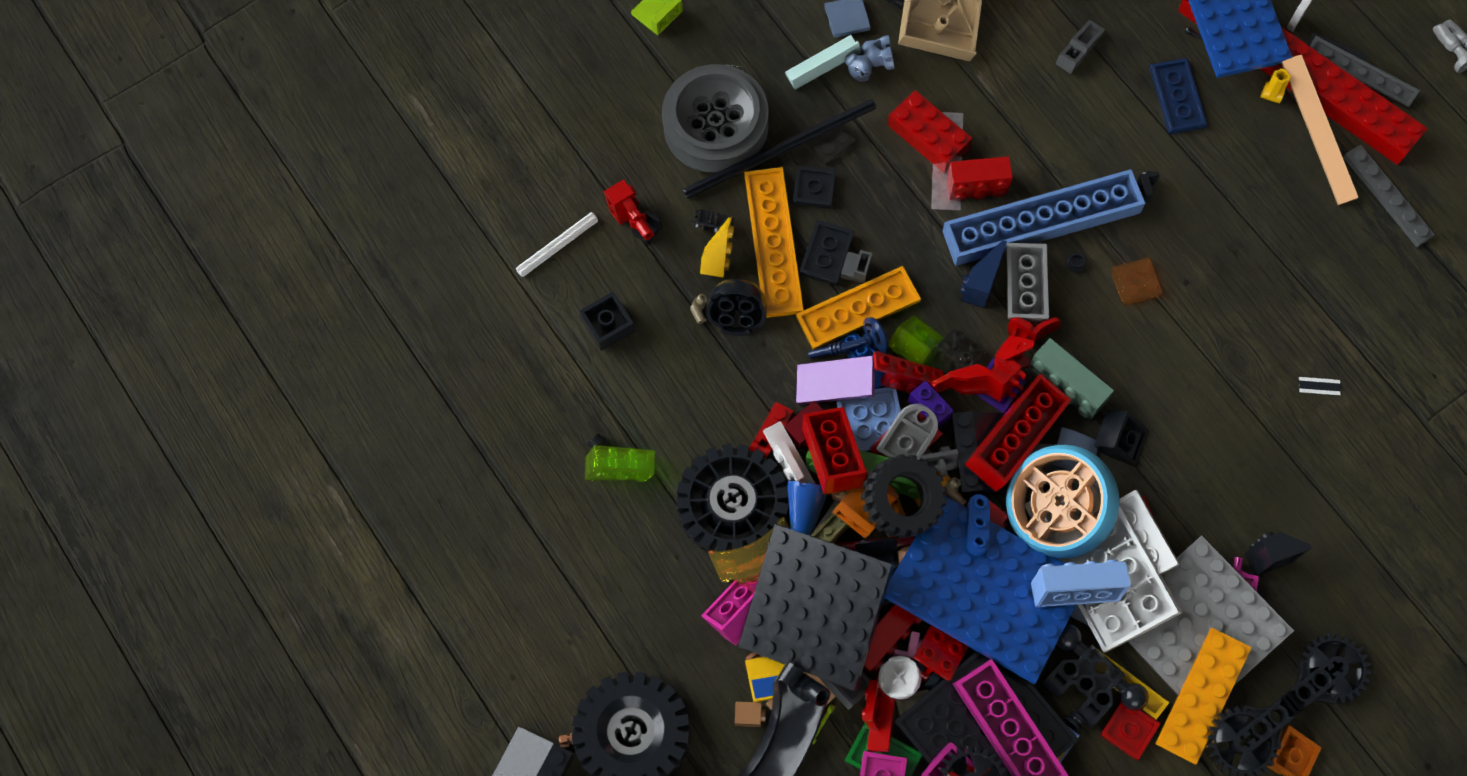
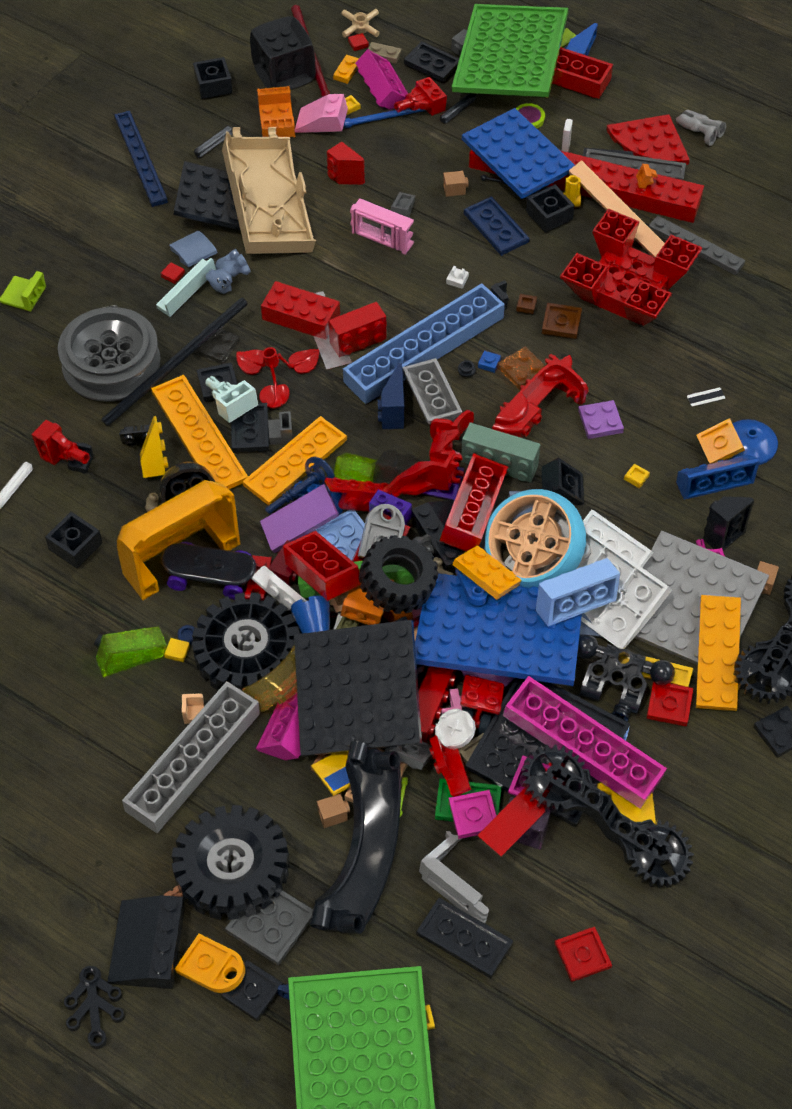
camera: 25 degrees left, 15 degrees down
none -> light orange slope [117,480,240,600]
none -> light grey brick [122,681,260,833]
none -> red tile [161,262,185,284]
none -> black piece [161,542,256,600]
none -> yellow tile [164,638,190,662]
none -> dark blue tile [178,625,194,645]
none -> light nougat panel [182,694,205,724]
none -> light aqua brick [205,376,258,423]
none -> red plant [236,347,320,408]
none -> bright pink door [350,198,414,255]
none -> medium nougat brick [443,171,468,197]
none -> white tile [446,266,469,289]
none -> light orange plate [452,545,522,600]
none -> blue plate [478,351,501,373]
none -> red piece [492,354,589,438]
none -> reddish brown plate [516,294,537,314]
none -> black brick [526,185,575,233]
none -> reddish brown plate [542,303,582,339]
none -> red slope [560,209,702,326]
none -> medium lavender plate [578,400,624,439]
none -> red plate [606,114,690,165]
none -> yellow tile [624,464,650,488]
none -> orange tile [636,164,657,188]
none -> blue slope [676,455,760,500]
none -> light orange plate [696,418,745,464]
none -> blue dish [730,419,778,465]
none -> medium nougat brick [757,561,779,595]

